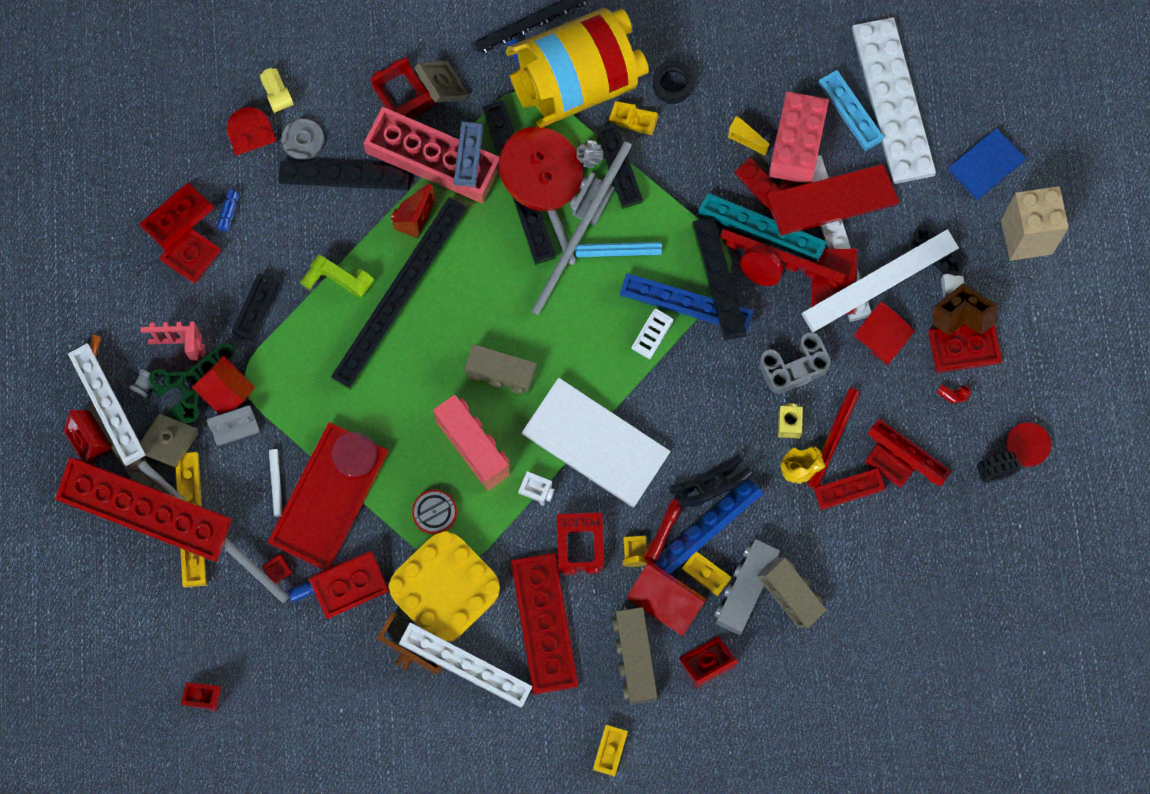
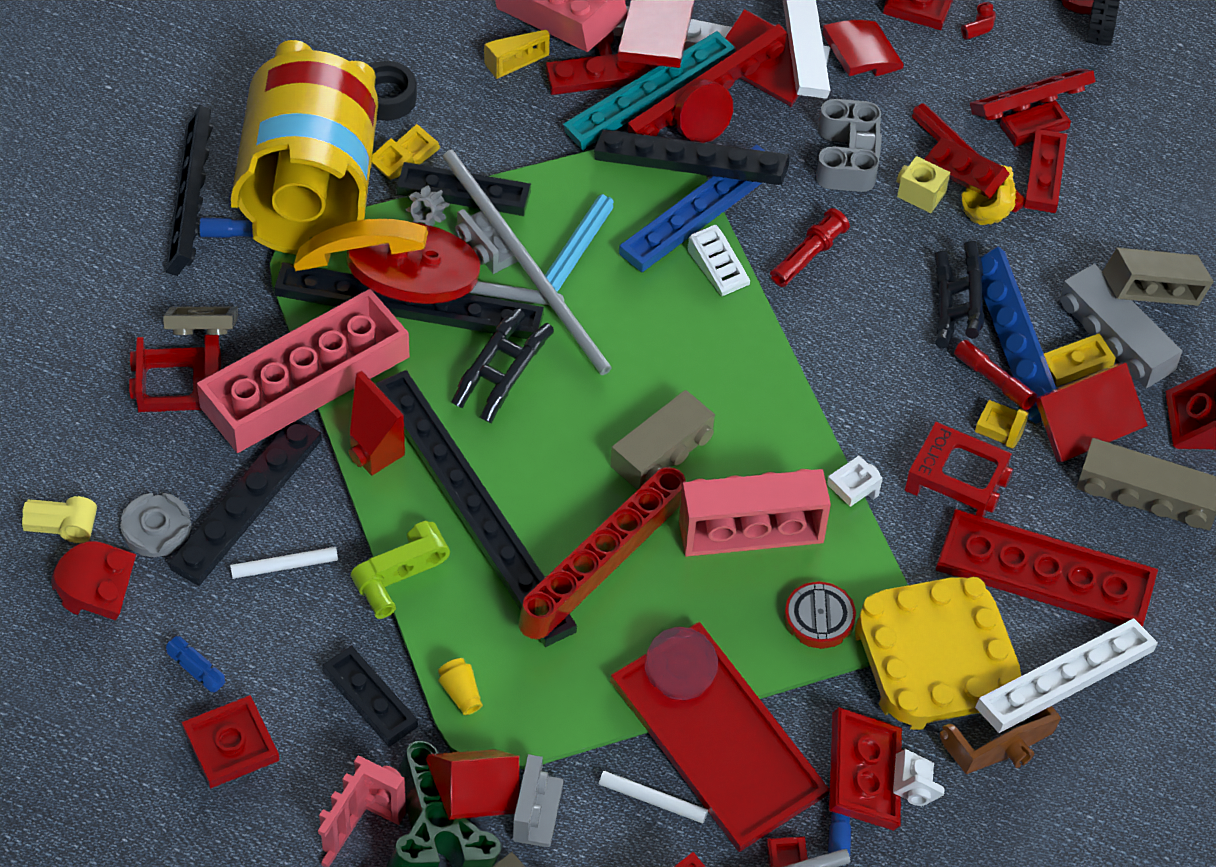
camera: 65 degrees left, 20 degrees down
red tile [139,182,214,250] -> none
sand blue tile [454,121,484,187] -> none
white tile [521,378,671,508] -> none
none -> white bar [230,547,338,579]
none -> light orange slope [294,219,428,271]
none -> yellow cone [438,658,483,715]
none -> black piece [451,309,554,424]
none -> red beam [519,467,686,639]
none -> red pin [770,208,850,287]
none -> white bracket [893,749,944,807]
none -> red plate [924,137,1010,199]

